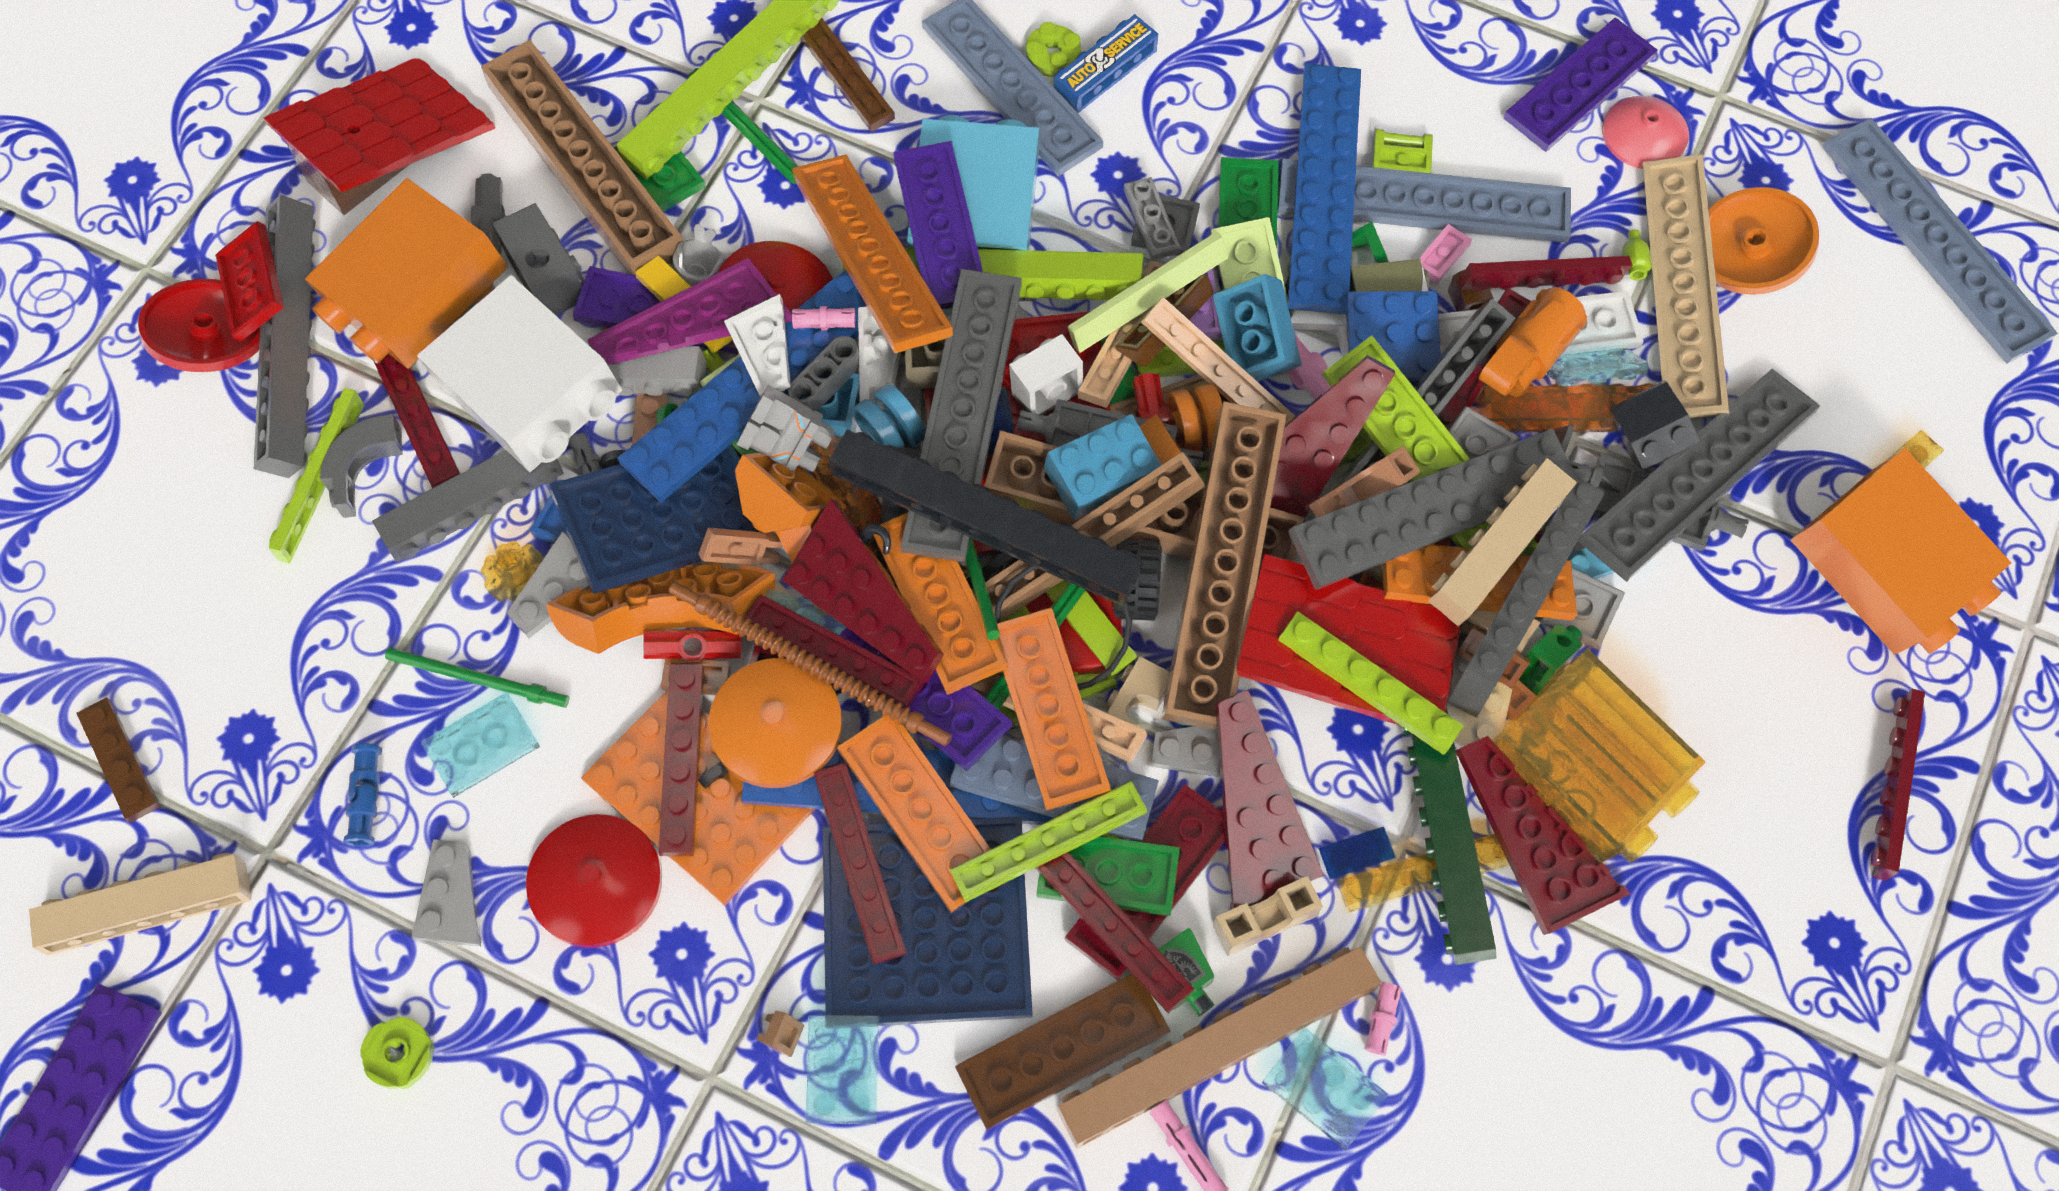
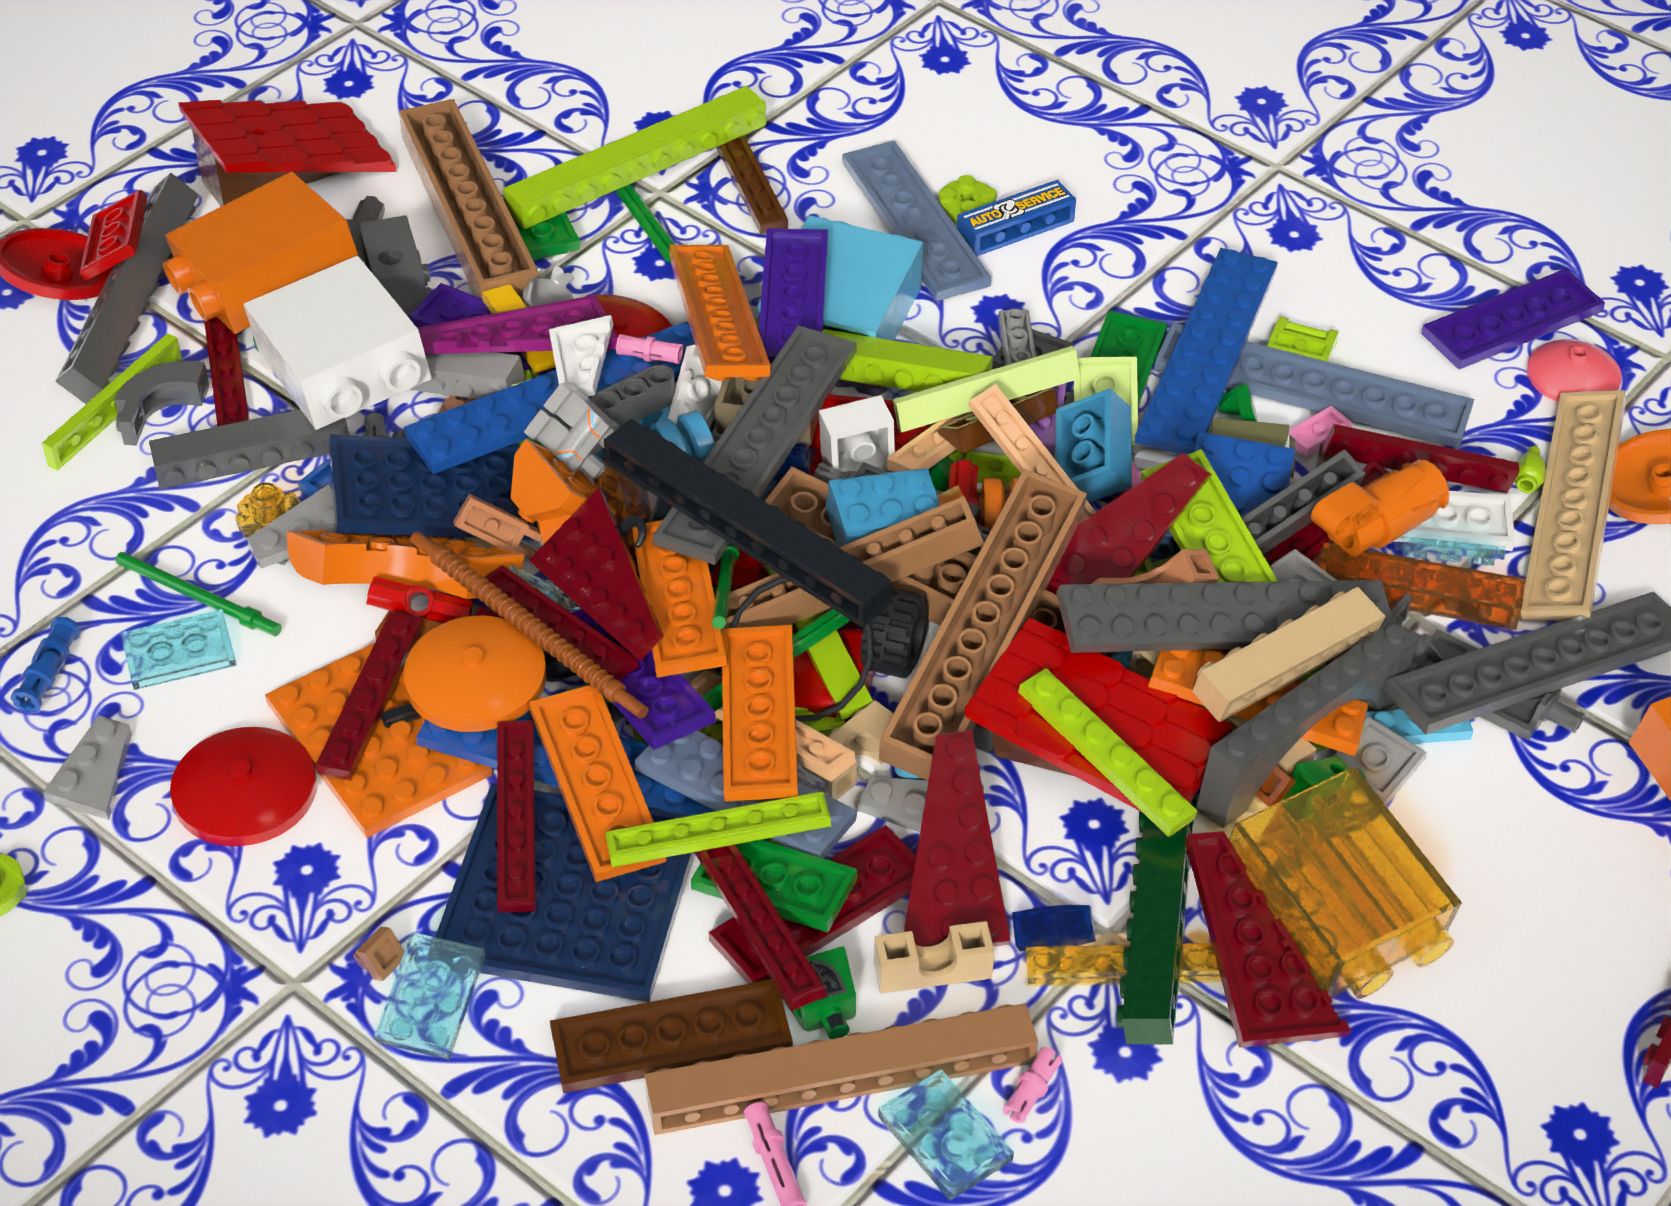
camera: 15 degrees right, 20 degrees down
black slope [1609,380,1700,470] -> none

